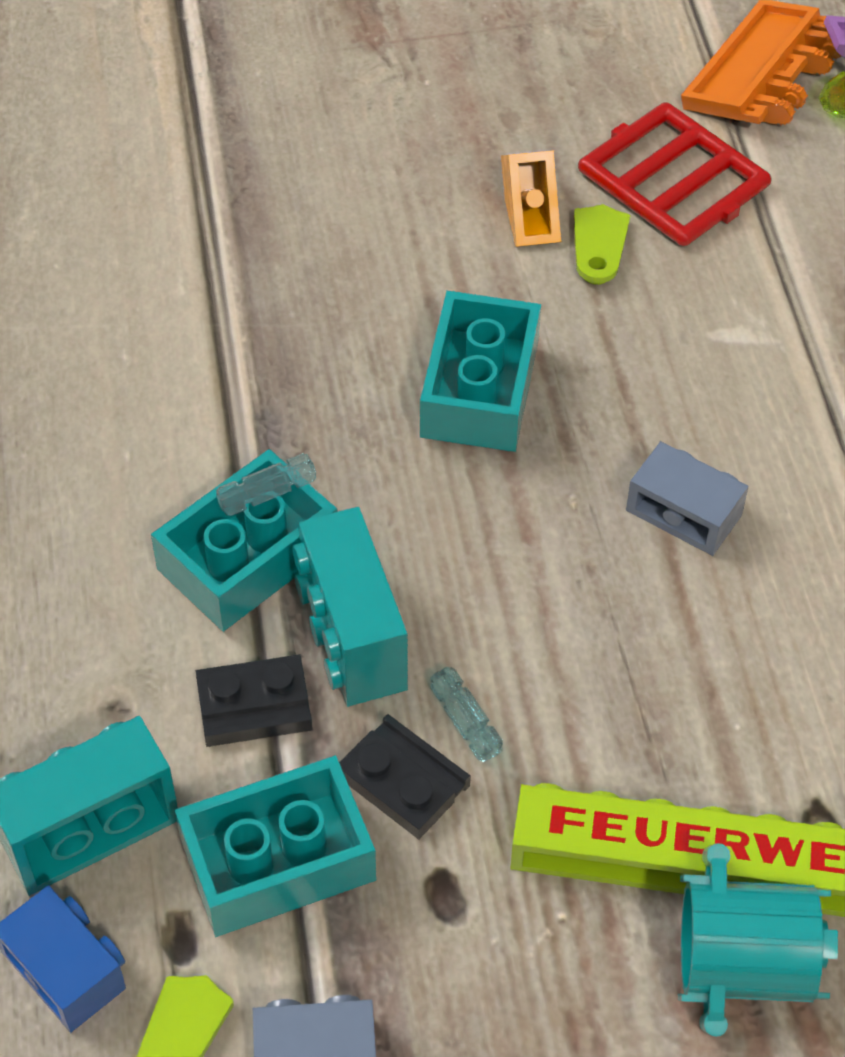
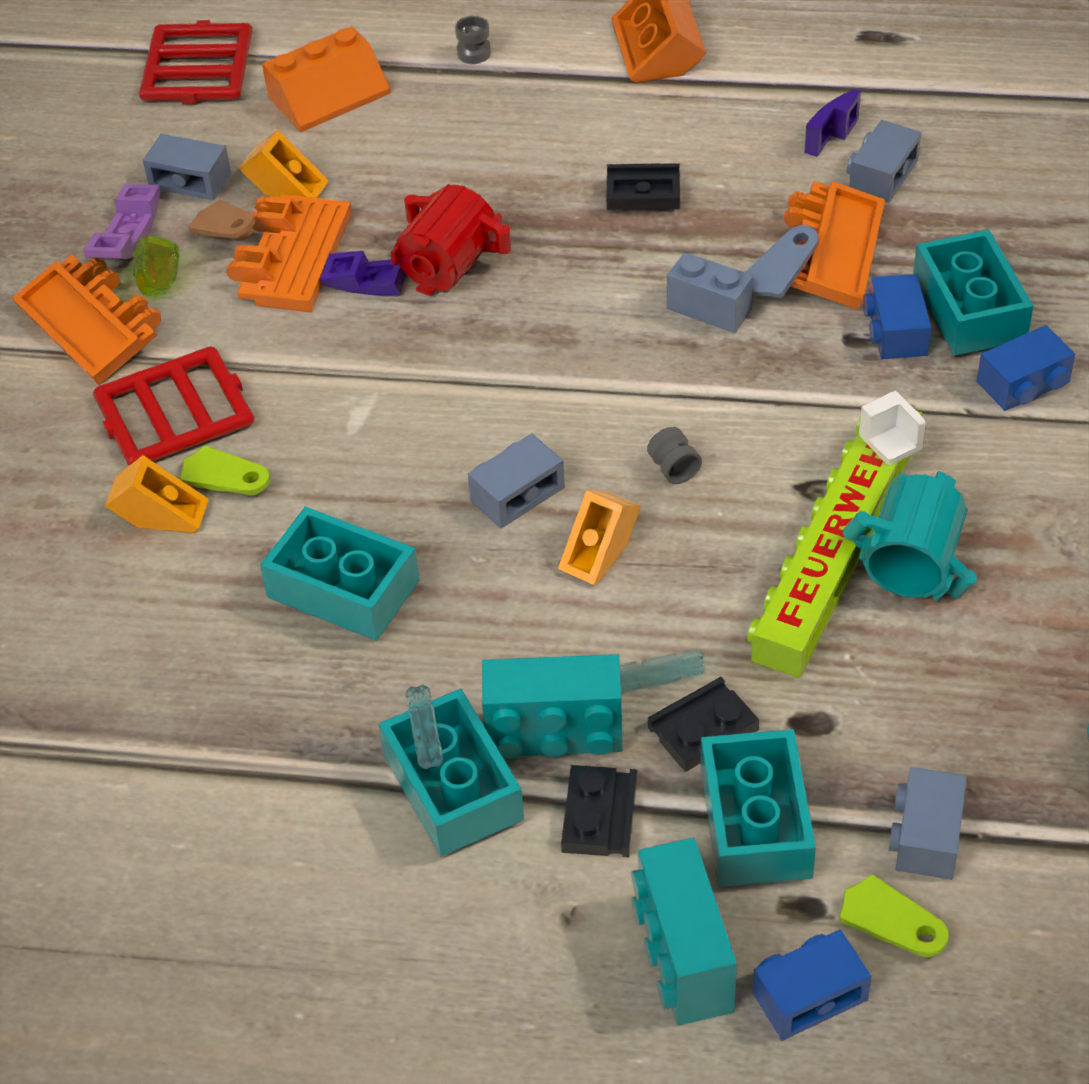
camera: 70 degrees left, 5 degrees down
none -> light orange slope [558,490,641,585]
none -> dark grey wheel [647,427,702,484]

